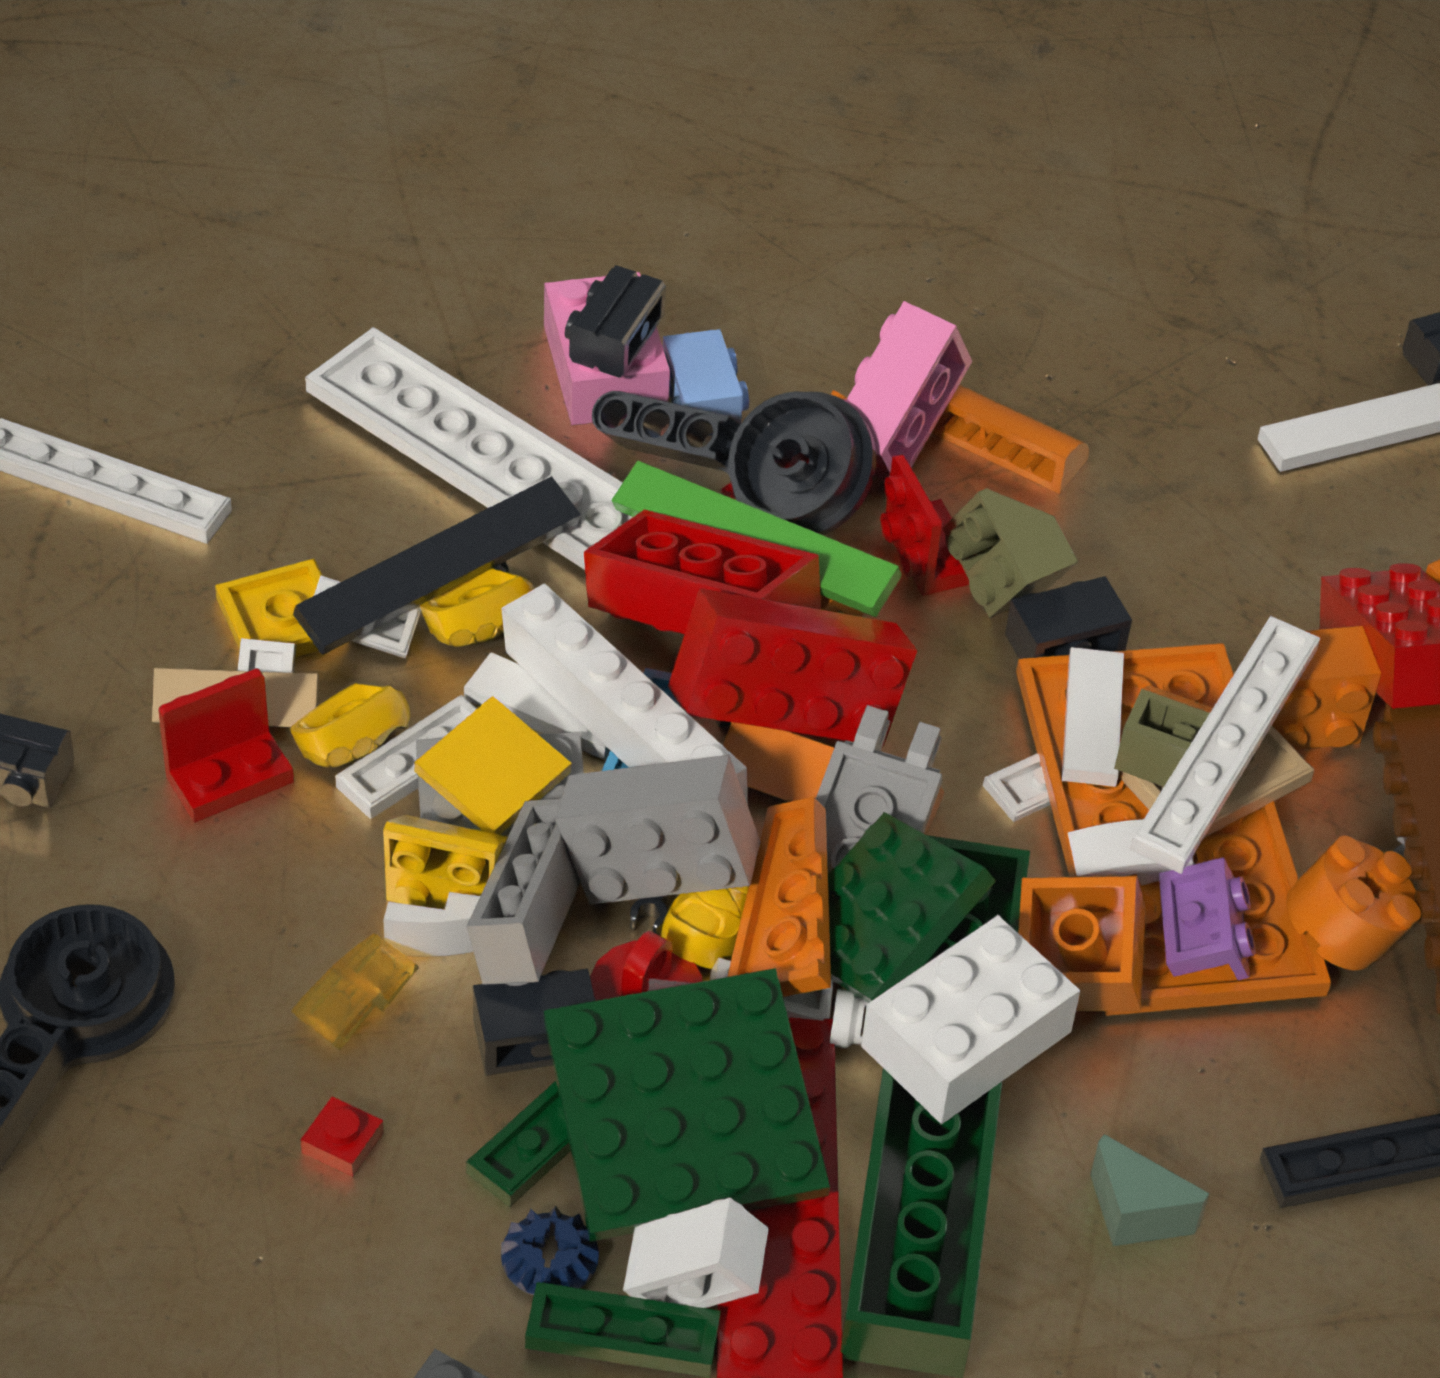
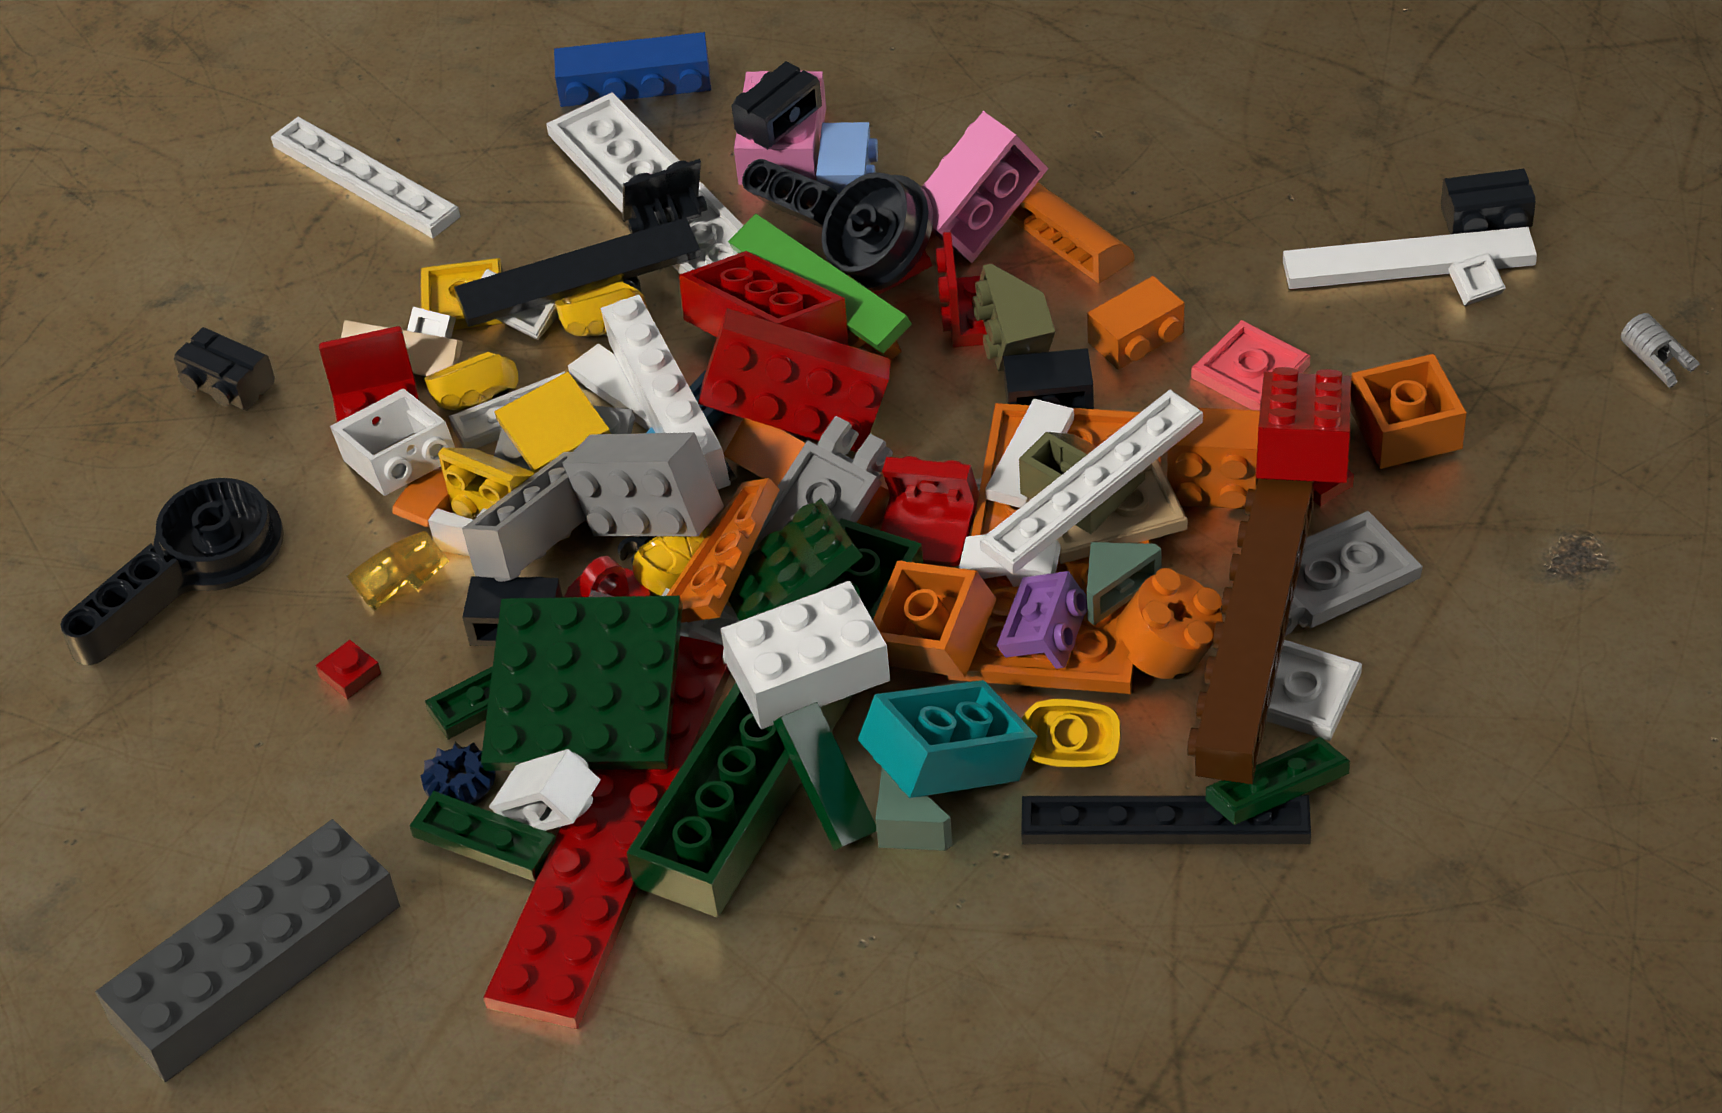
camera: 25 degrees right, 0 degrees up
none -> white window [330,388,455,496]
none -> orange slope [392,466,453,527]
none -> blue brick [554,32,711,107]
none -> black hinge [622,159,708,233]
none -> dark green tile [773,702,877,851]
none -> teal brick [858,680,1038,798]
none -> red bracket [880,456,980,567]
none -> yellow piece [1021,699,1121,767]
none -> orange brick [1087,276,1185,370]
none -> sand green slope [1087,542,1162,625]
none -> coral tile [1191,320,1310,411]

